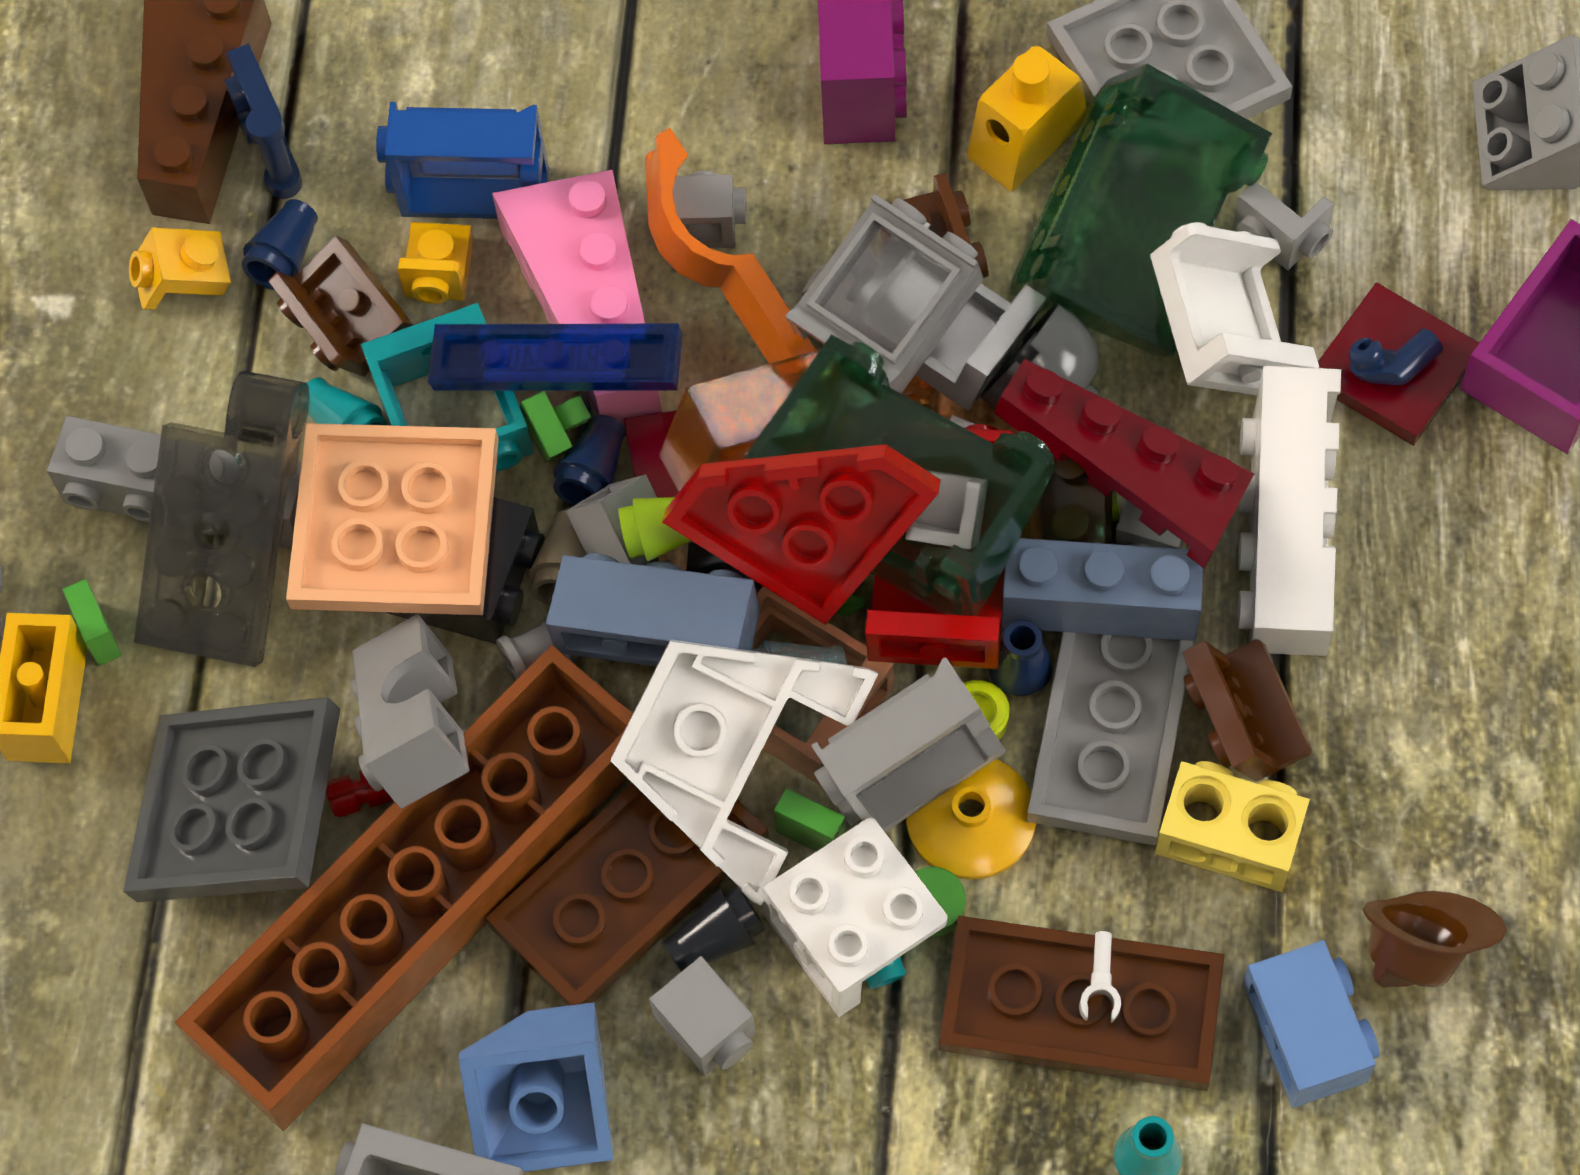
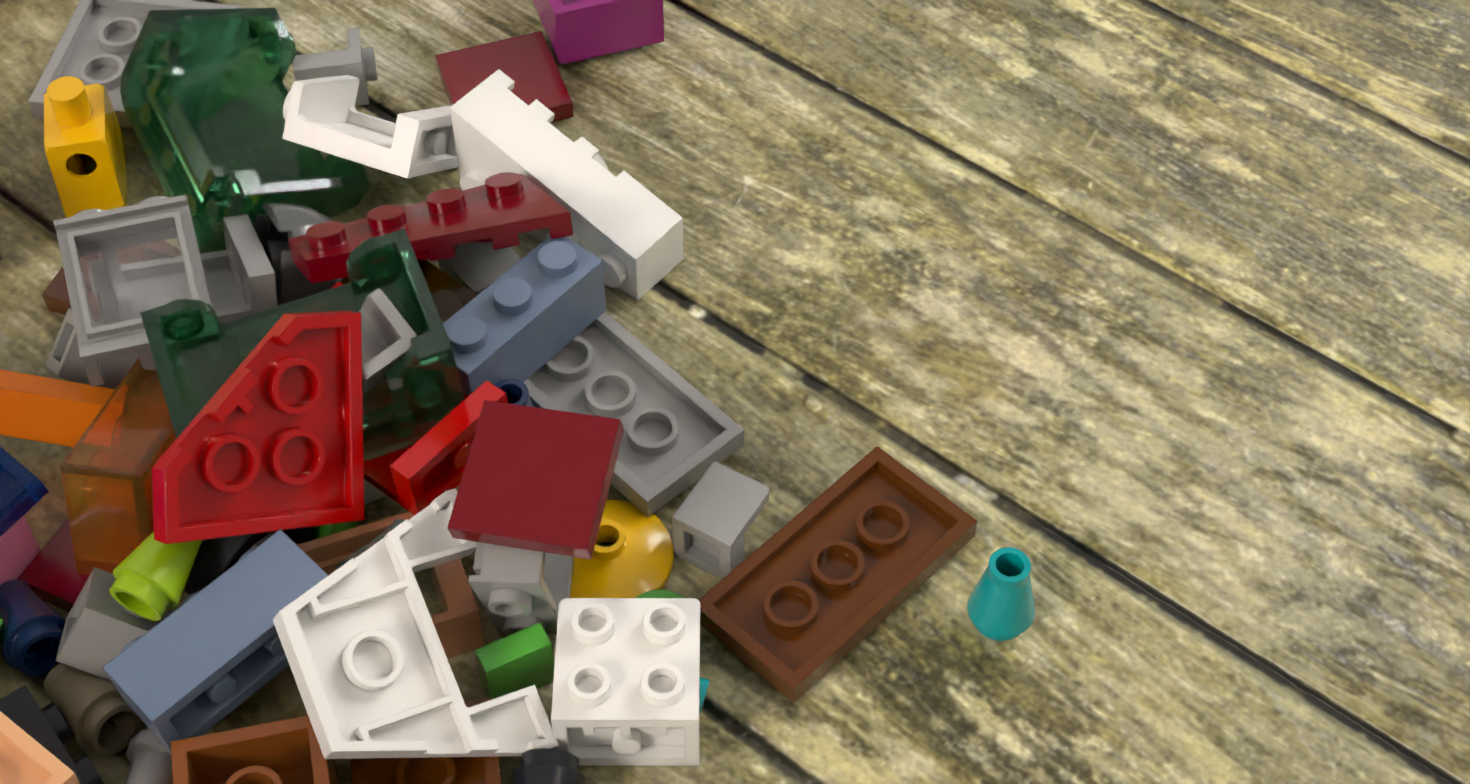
camera: 60 degrees left, 15 degrees down
white hand [1079,931,1121,1023] -> none
light yellow brick [1155,761,1310,892] -> none
reddish brown bracket [1182,639,1312,782] -> none
medium blue brick [1242,940,1380,1108] -> none
dark blue arm [1348,328,1443,386] -> none
reddish brown piece [1363,891,1507,987] -> none
none -> dark red tile [447,400,624,559]
none -> light grey panel [672,461,769,579]

